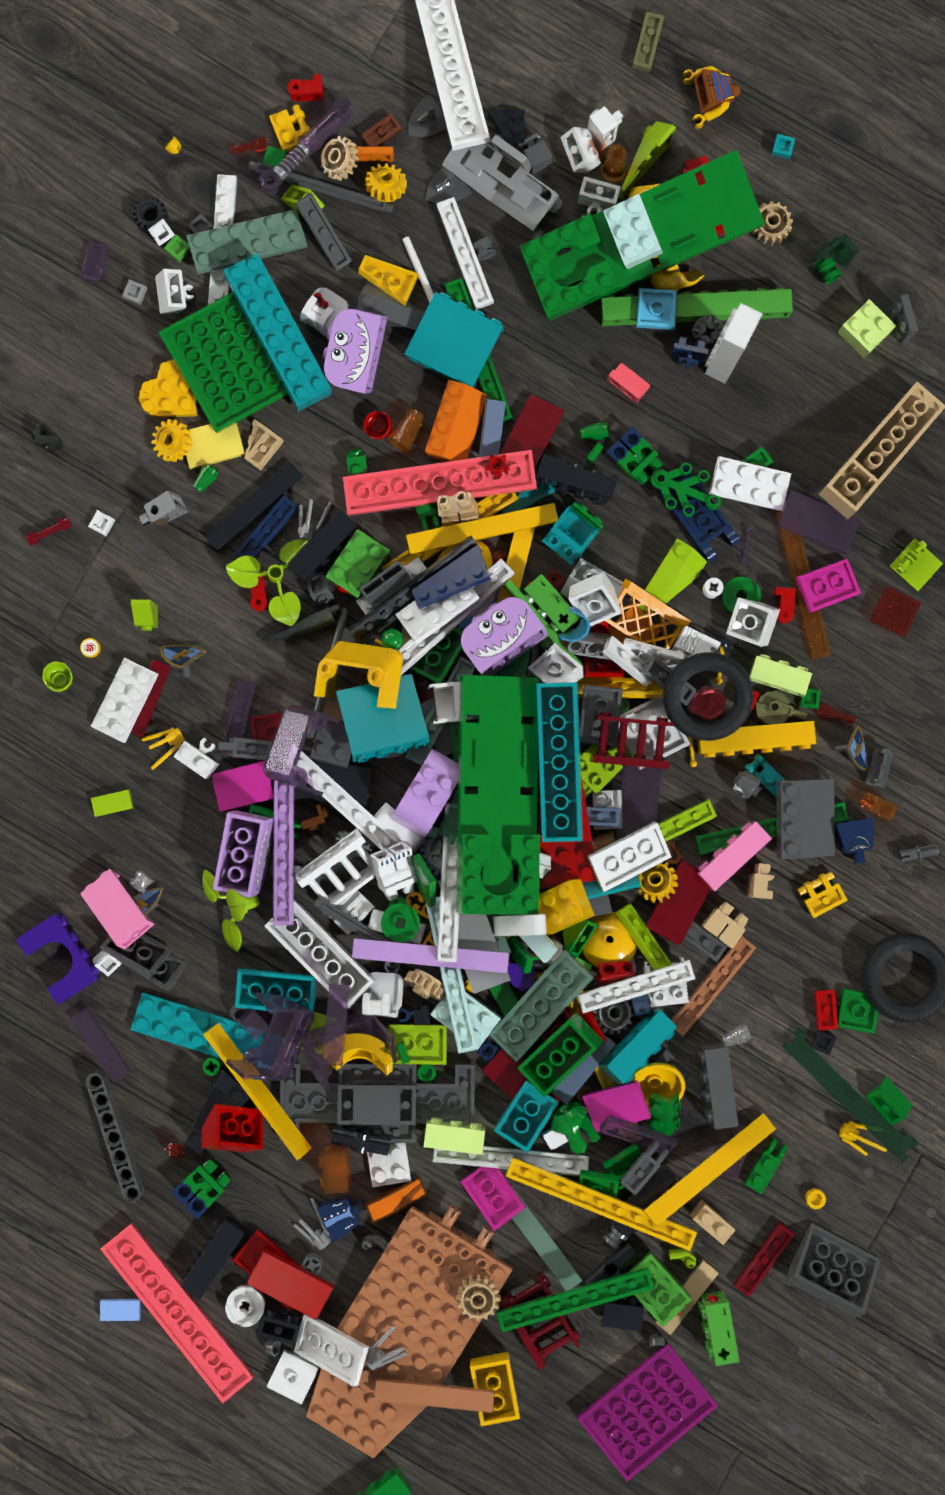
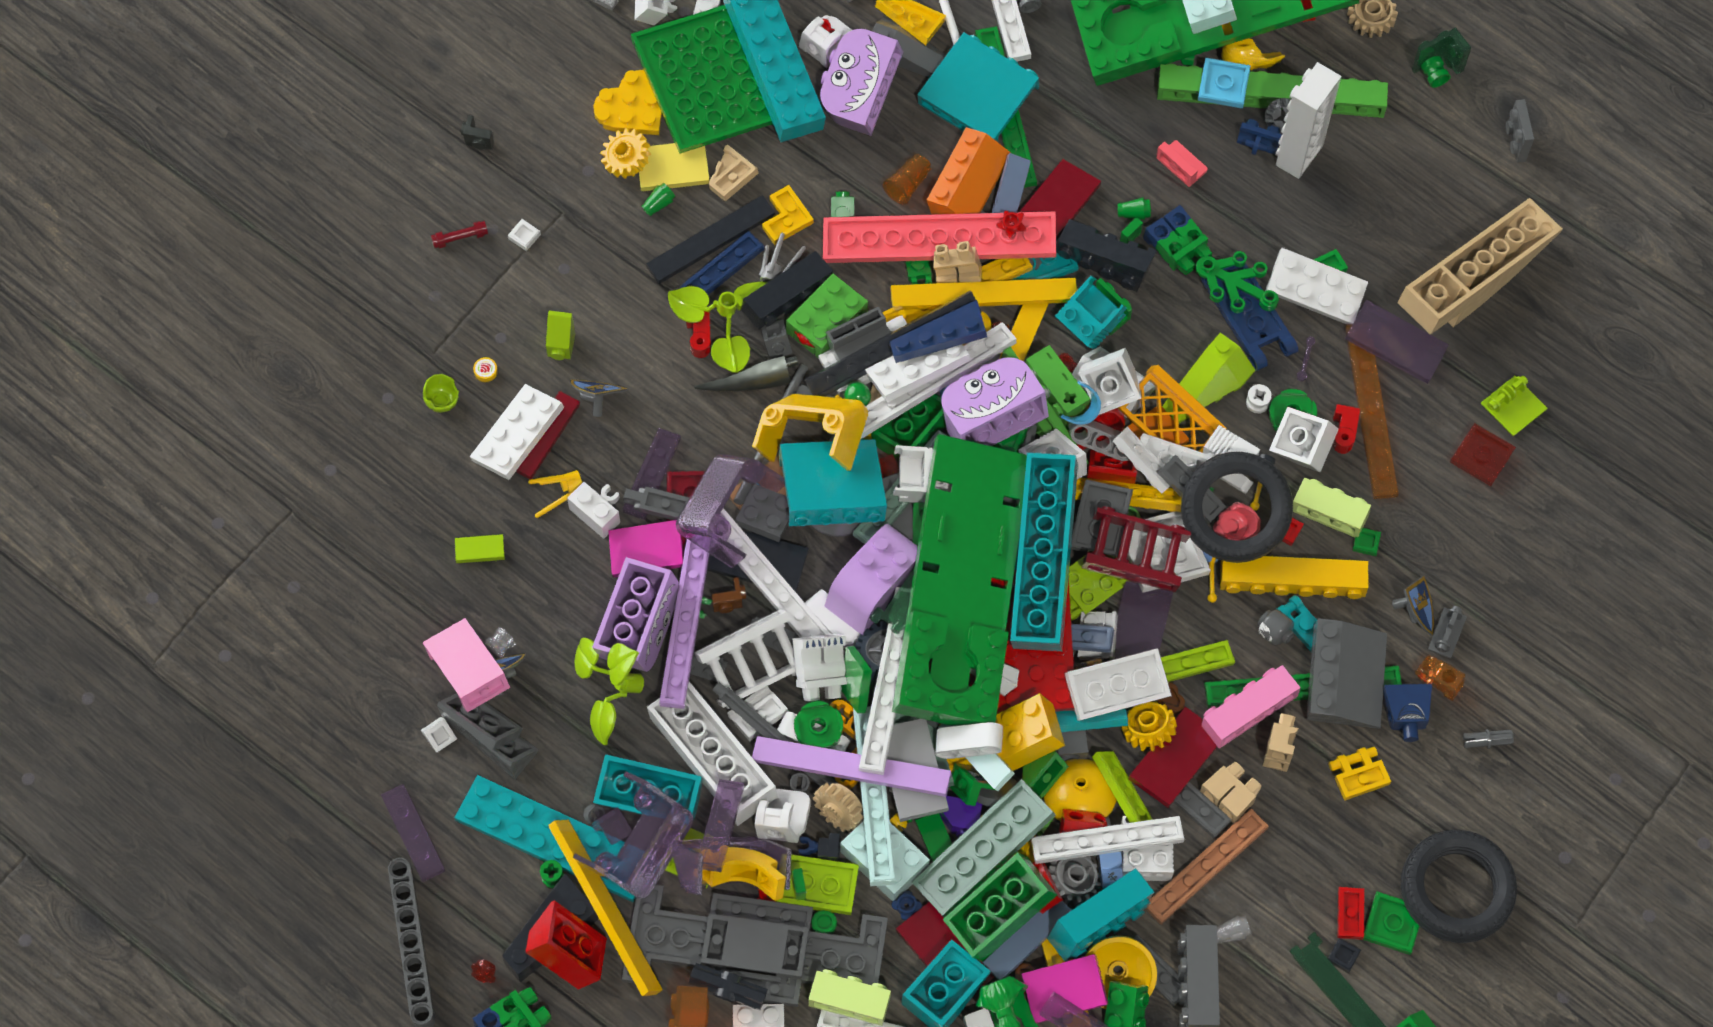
camera: 10 degrees right, 20 degrees down
dark purple arch [16,913,101,1005] -> none
light grey torso [139,491,188,526] -> none
red hair [364,411,392,440] -> none
olive piece [755,691,807,725] -> none
dark pink tile [795,558,861,613] -> none
clear red piece [817,703,856,724] -> none
yellowish green brick [837,299,896,358] -> none
none -> yellow plate [762,185,814,245]

